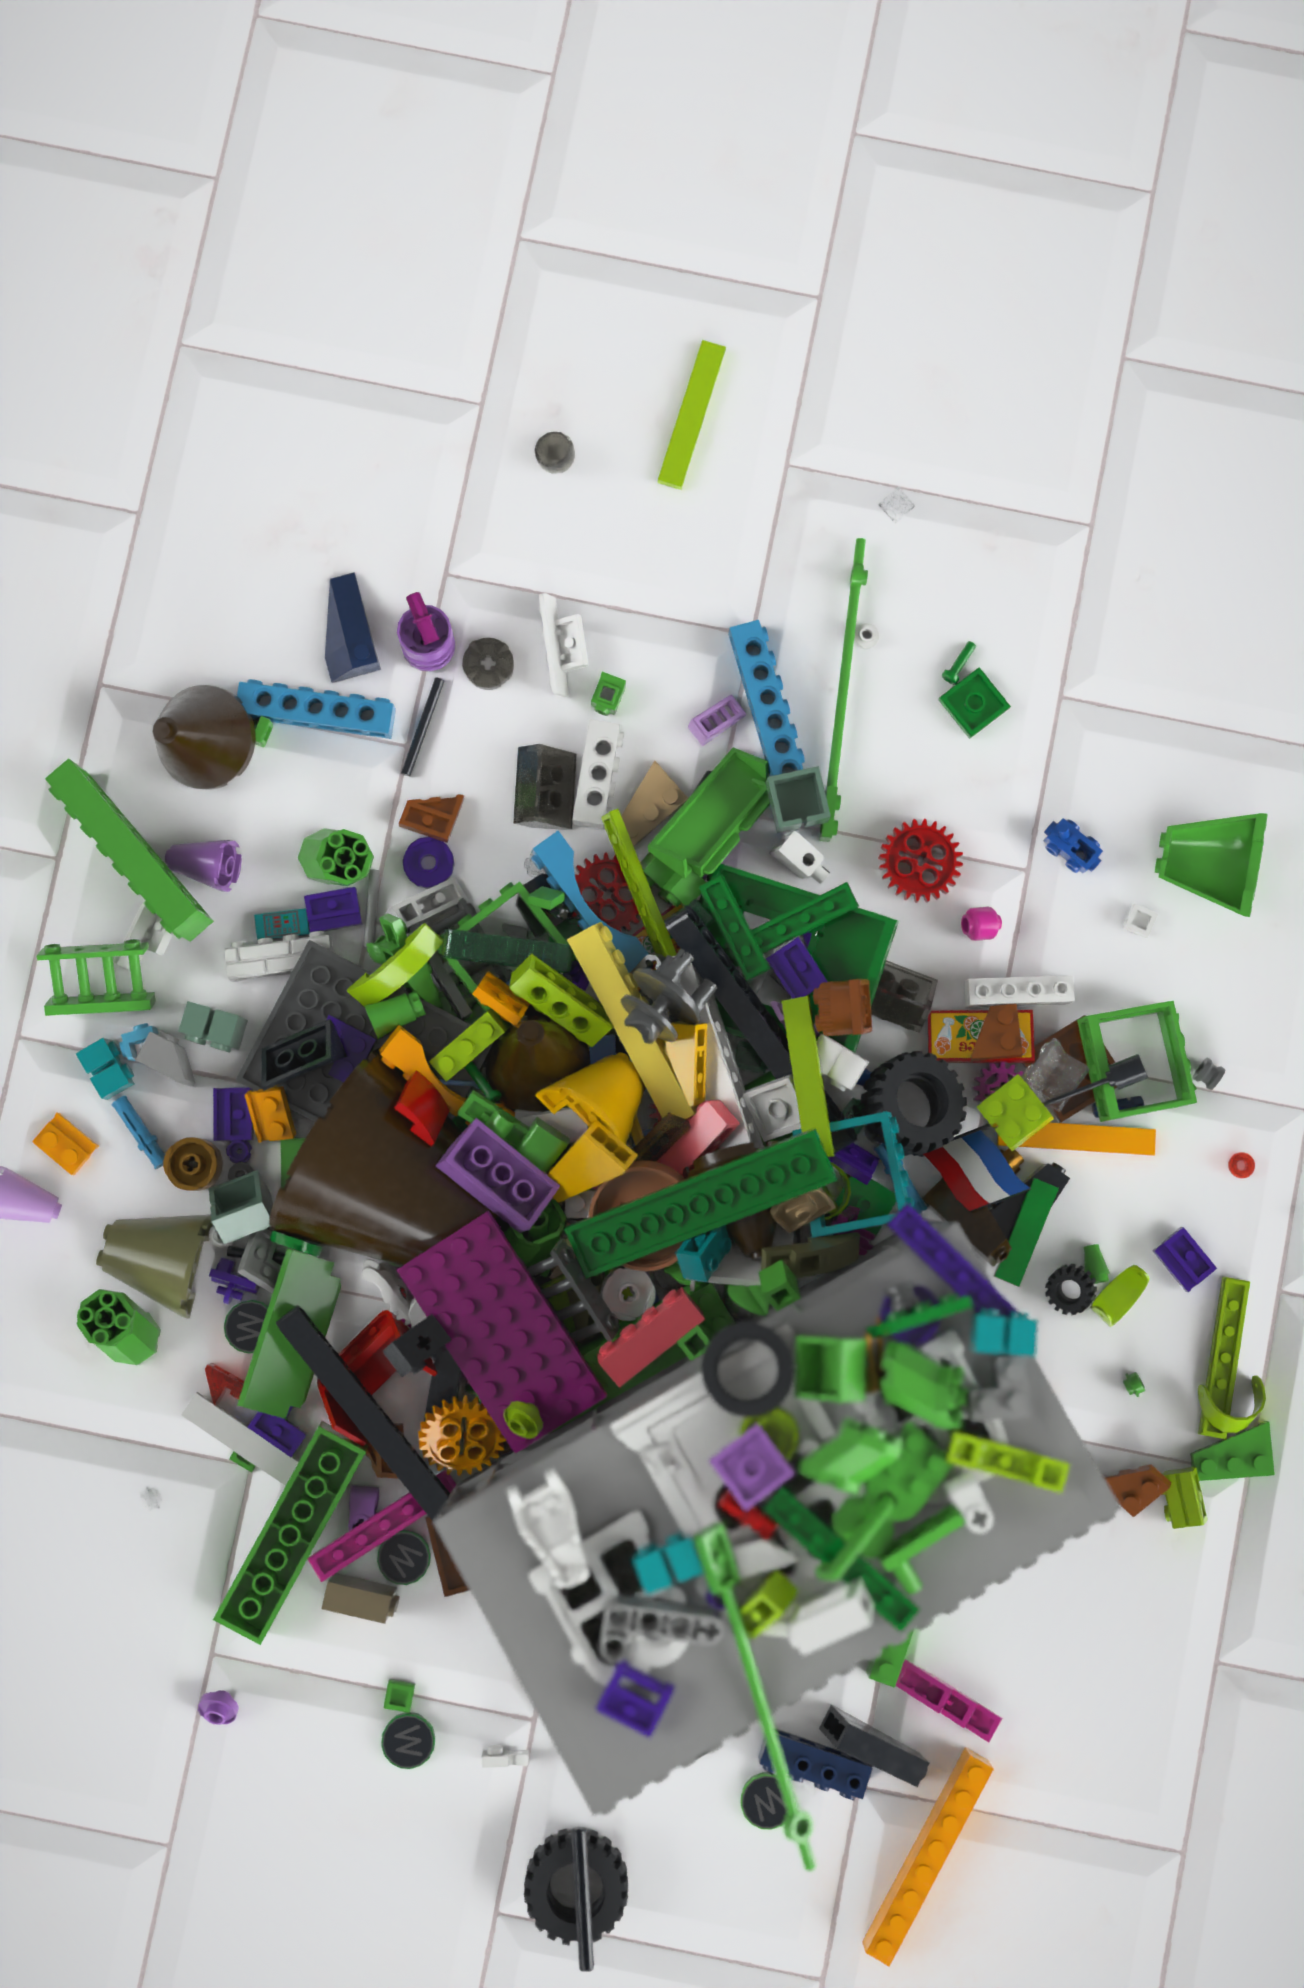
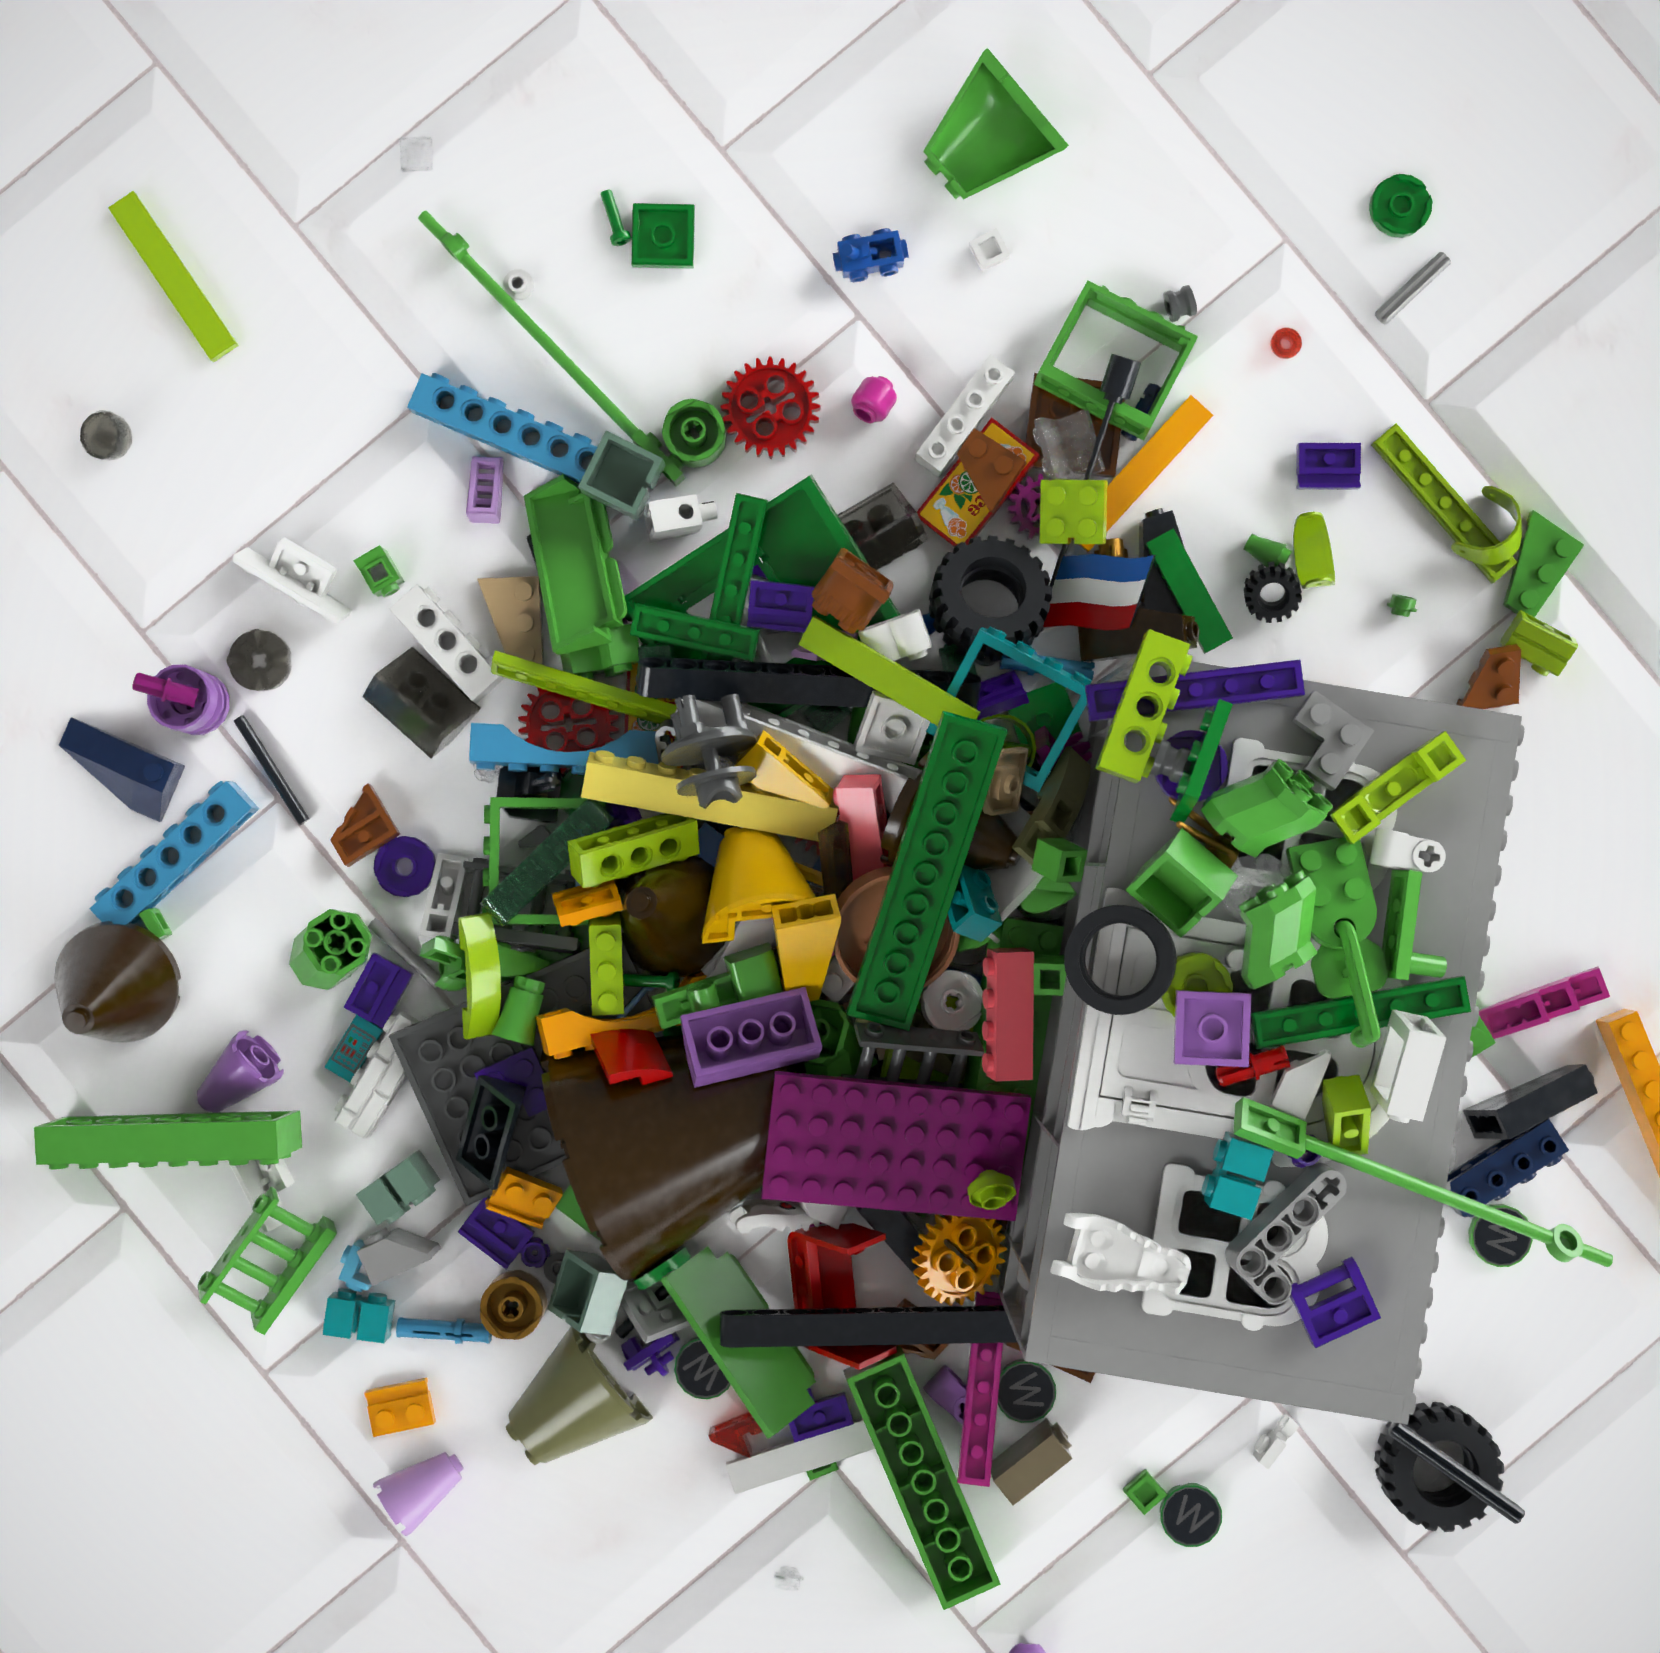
camera: 45 degrees left, 5 degrees up
bright green brick [77,1289,161,1365] -> none
black brick [382,1314,452,1378] -> none
bright green tile [528,886,565,910] -> none
teal piece [970,1309,1038,1357] -> none
none -> bright green brick [662,399,726,468]
none -> lime brick [1095,629,1193,784]

